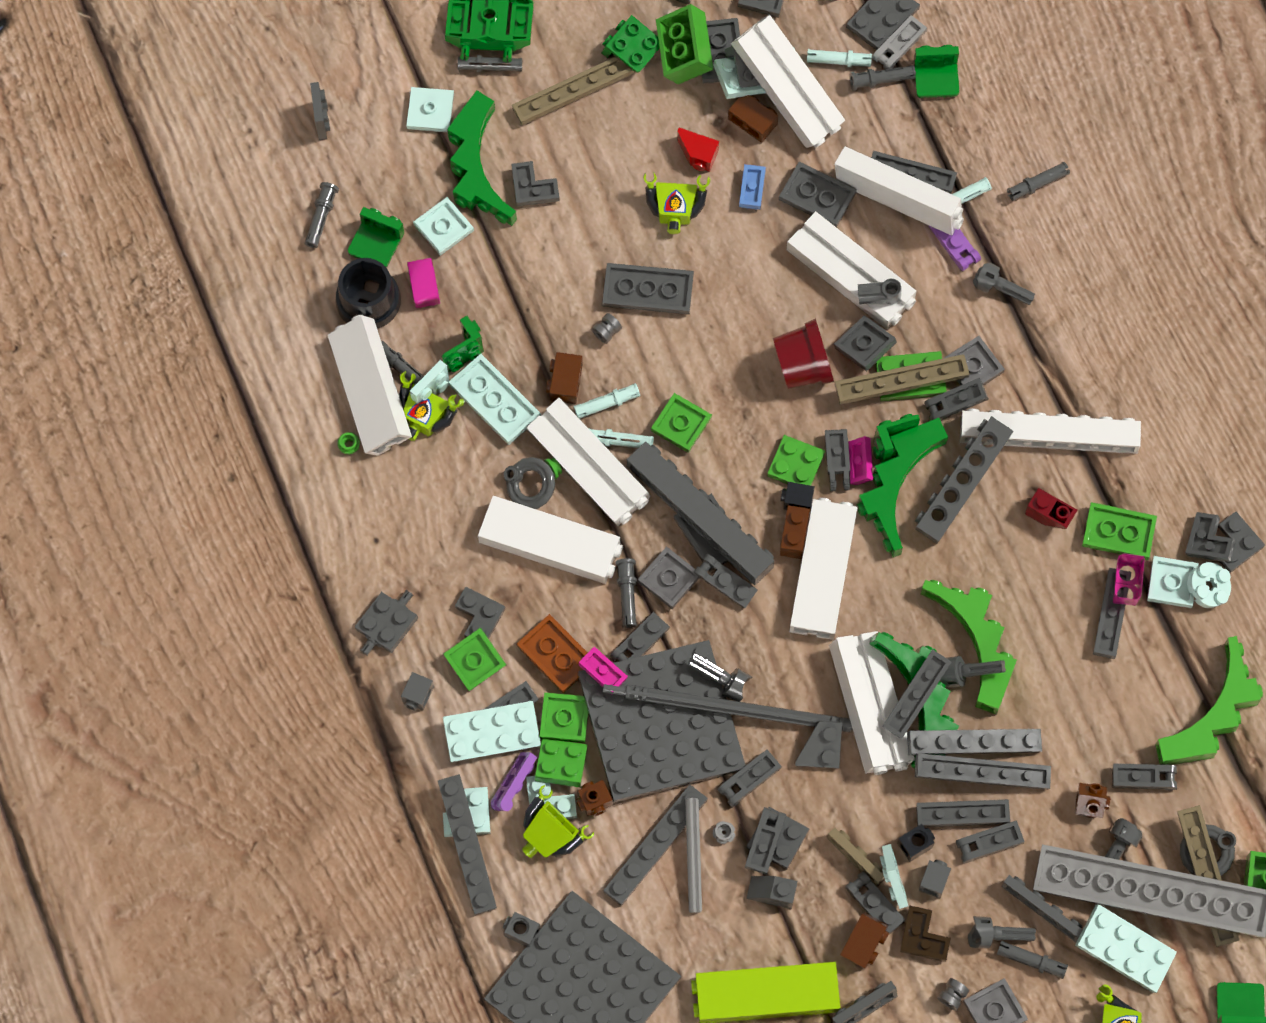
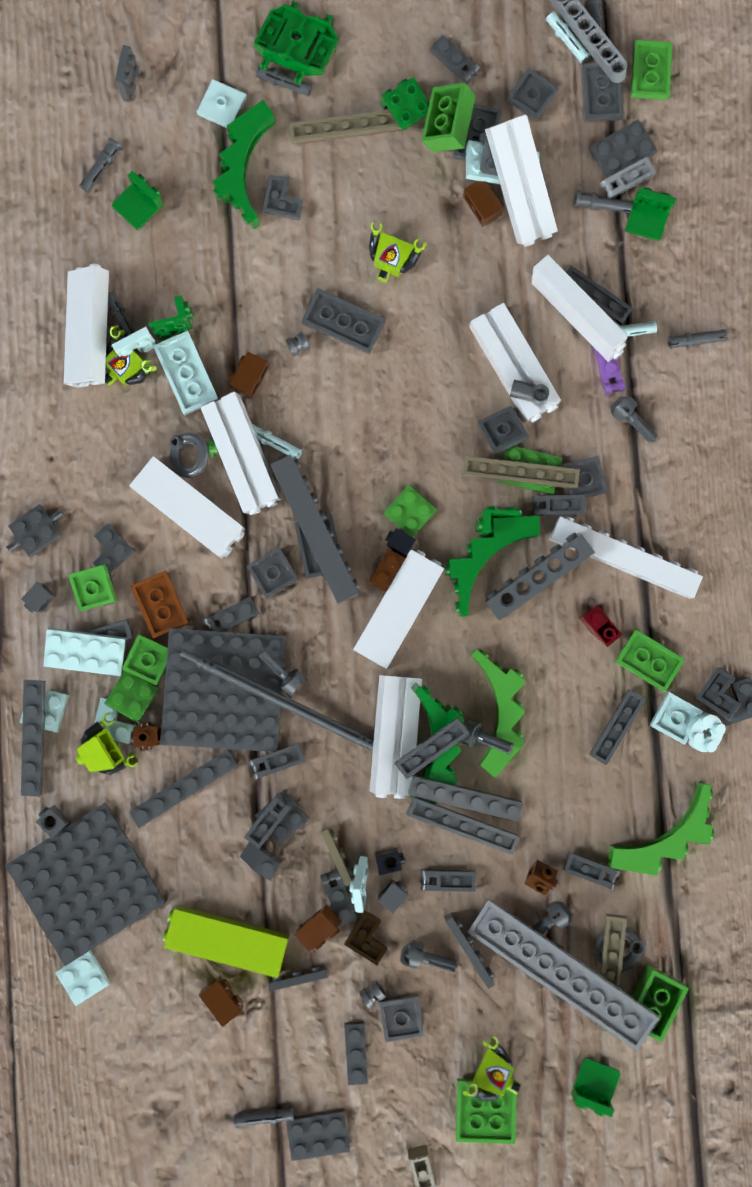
camera: 15 degrees right, 15 degrees up
black piece [336,258,401,329] -> none
bright green plate [338,432,360,454] -> none
dark pink piece [407,258,440,308] -> none
light aqua plate [413,197,474,256] -> none
medium lavender plate [491,752,537,811] -> none
light aqua pin [574,383,641,419] -> none
dark pink plate [578,647,628,695] -> none
dark grey pin [616,558,637,628] -> none
bright green plate [651,393,712,453] -> none
red slope [677,127,719,172] -> none
light grey axle [685,798,702,913] -> none
dark grey plate [694,554,758,608] -> none
light grey plate [713,821,735,844] -> none
medium blue plate [739,164,766,210] -> none
dark red piece [773,318,834,389] -> none
dark grey plate [779,162,857,228] -> none
dark grey wing [795,720,842,768] -> none
light aqua pin [807,49,872,68] -> none
dark grey hinge [824,429,850,491] -> none
dark pink plate [848,436,873,486] -> none
dark grey plate [916,799,1010,827] -> none
dark grey pin [997,941,1068,979] -> none
light aqua plate [1075,904,1177,993] -> none
dark pink piece [1113,554,1145,606] -> none

